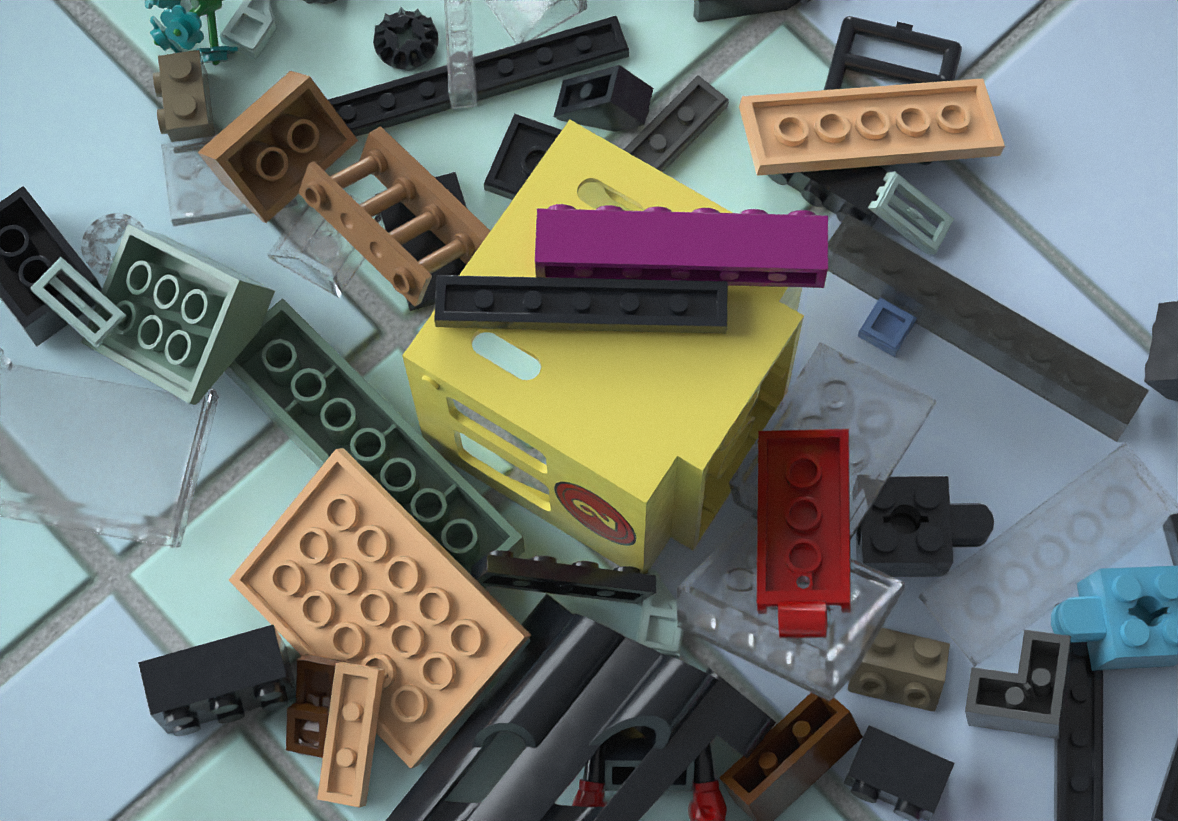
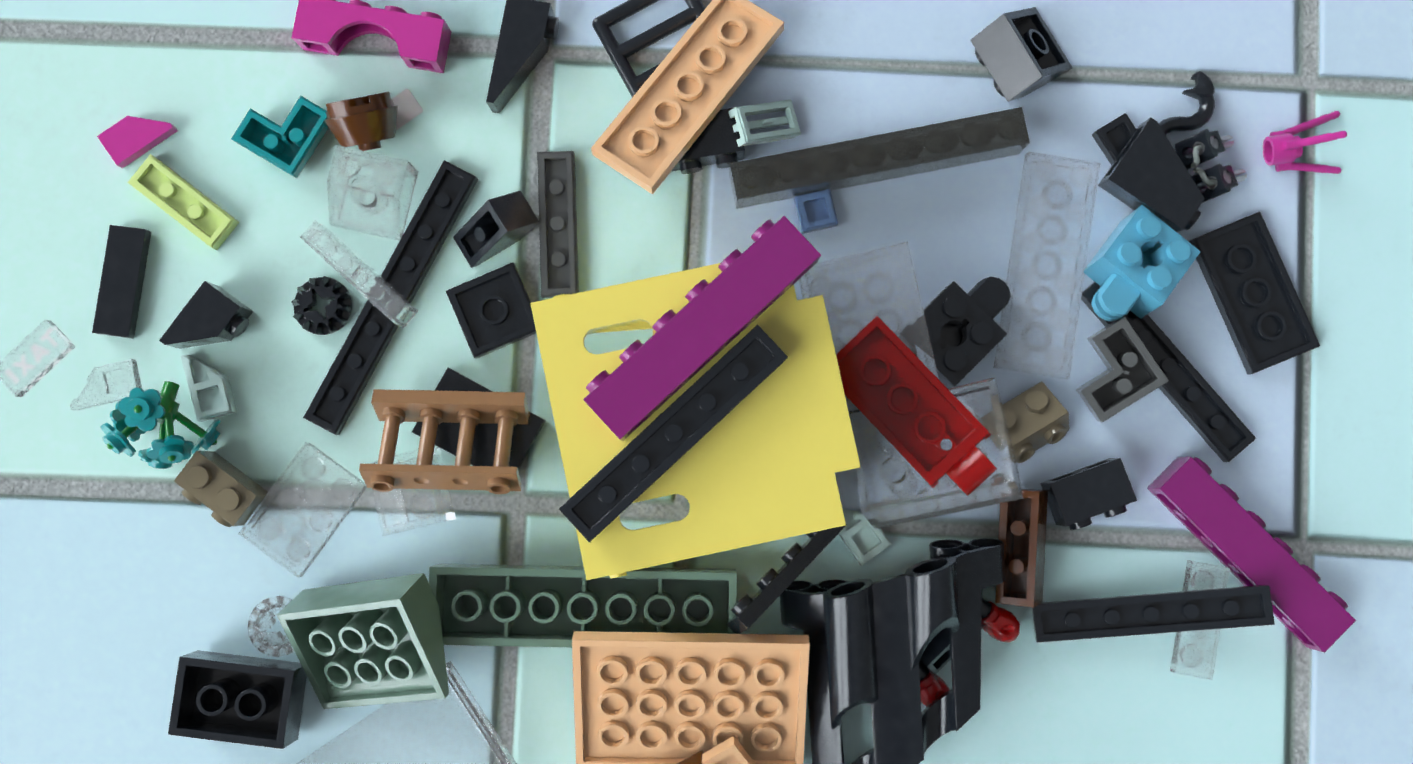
camera: 45 degrees left, 15 degrees up
light aqua tile [30,257,127,349] -> none
medium nougat slope [198,71,358,223] -> none

